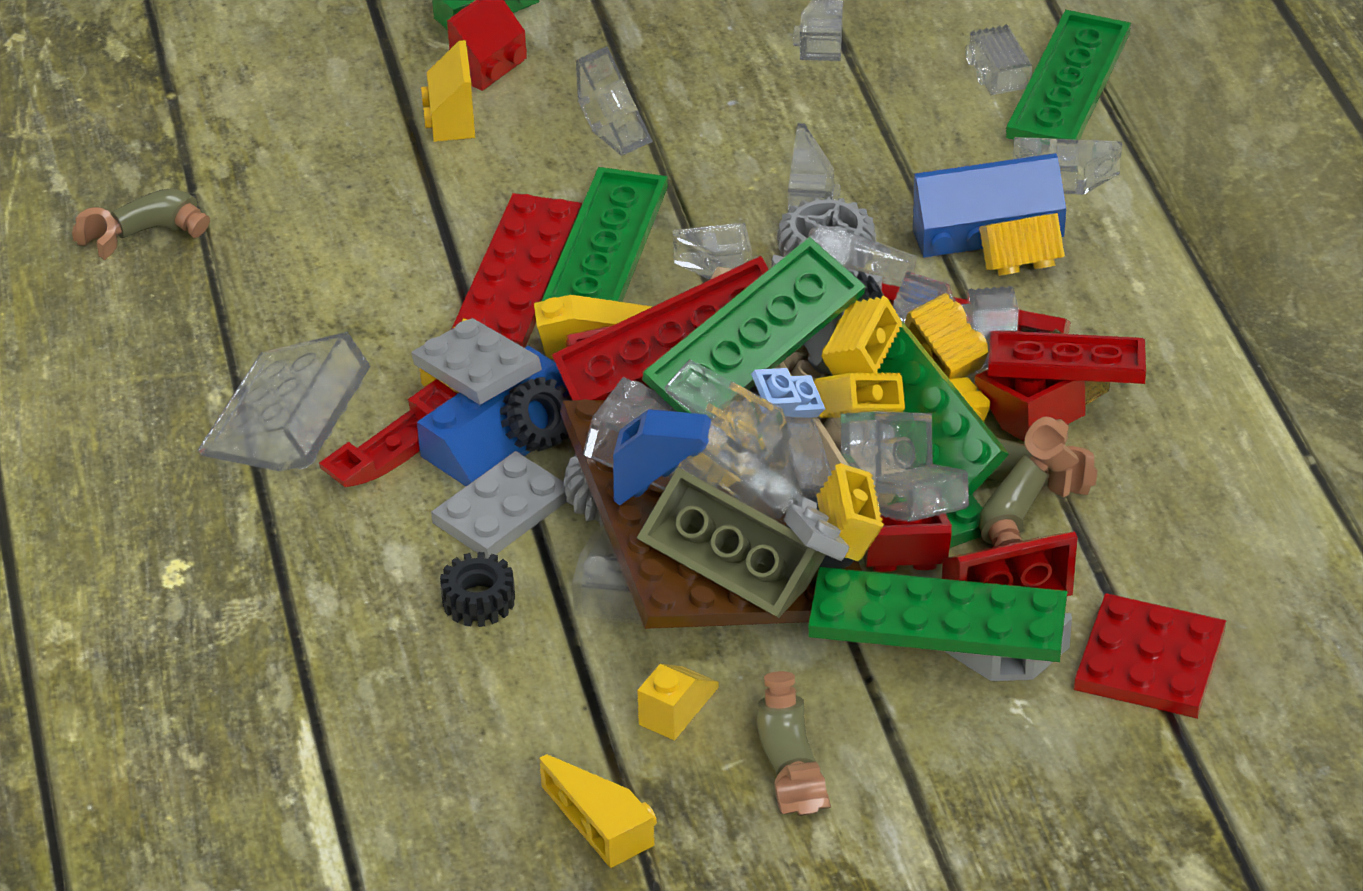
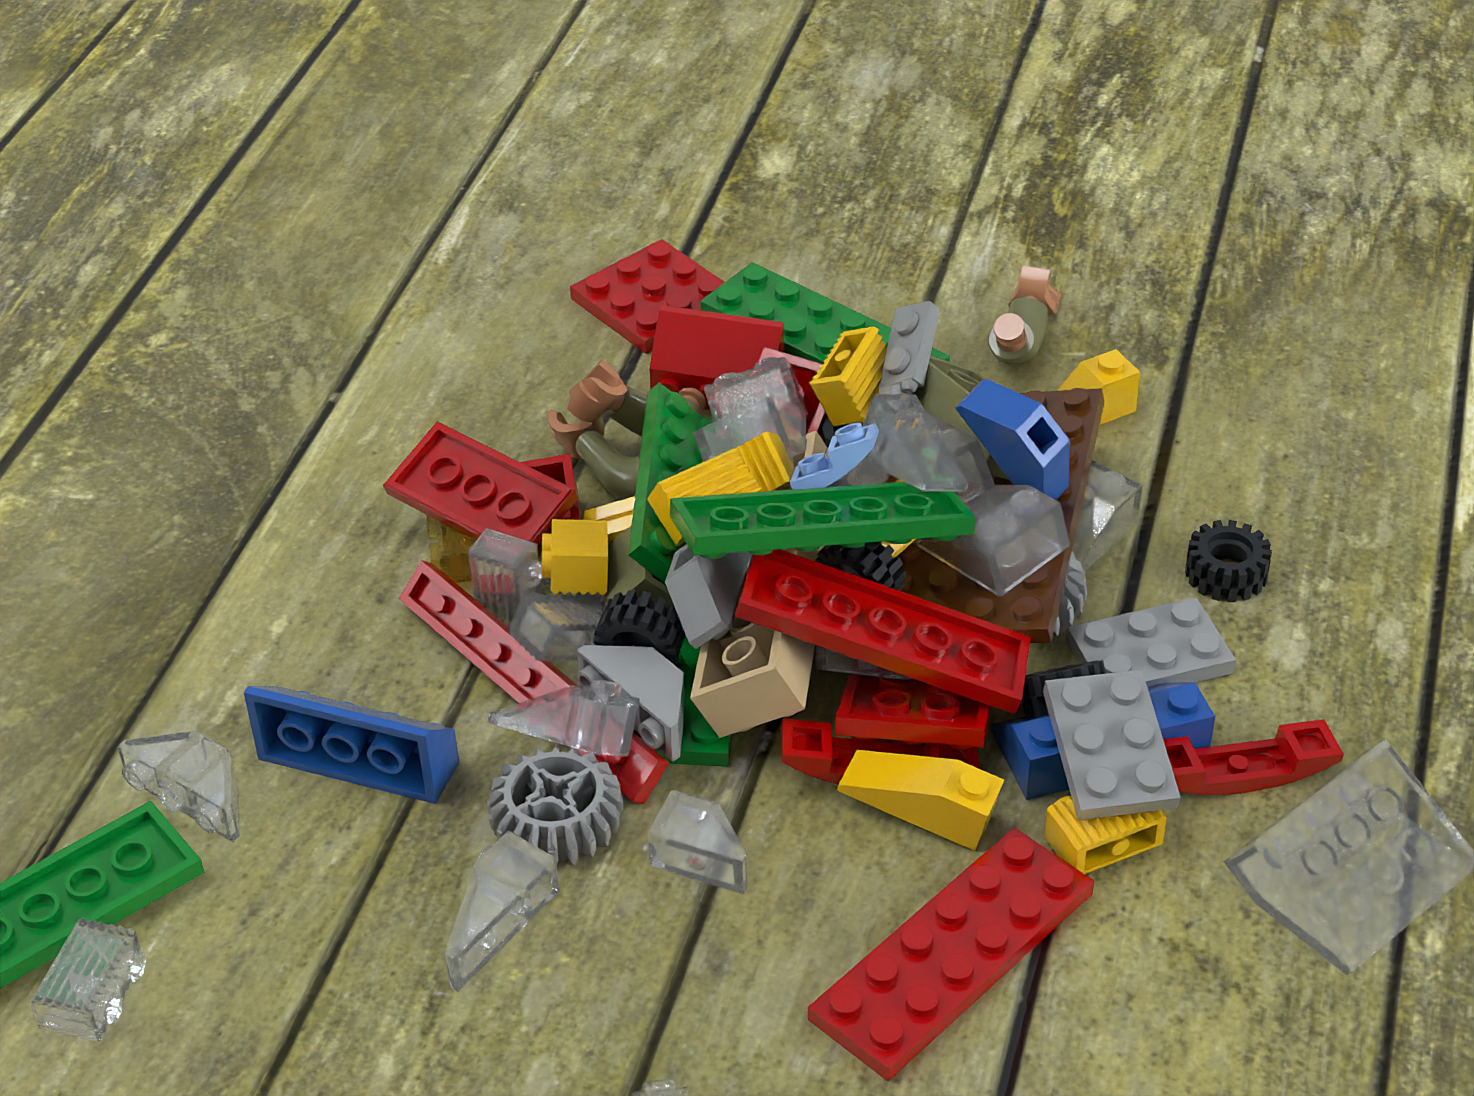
camera: 150 degrees left, 0 degrees up
yellow slope [539,754,657,868] -> none
green plate [542,167,668,302] -> none
yellow brick [979,213,1065,276] -> none

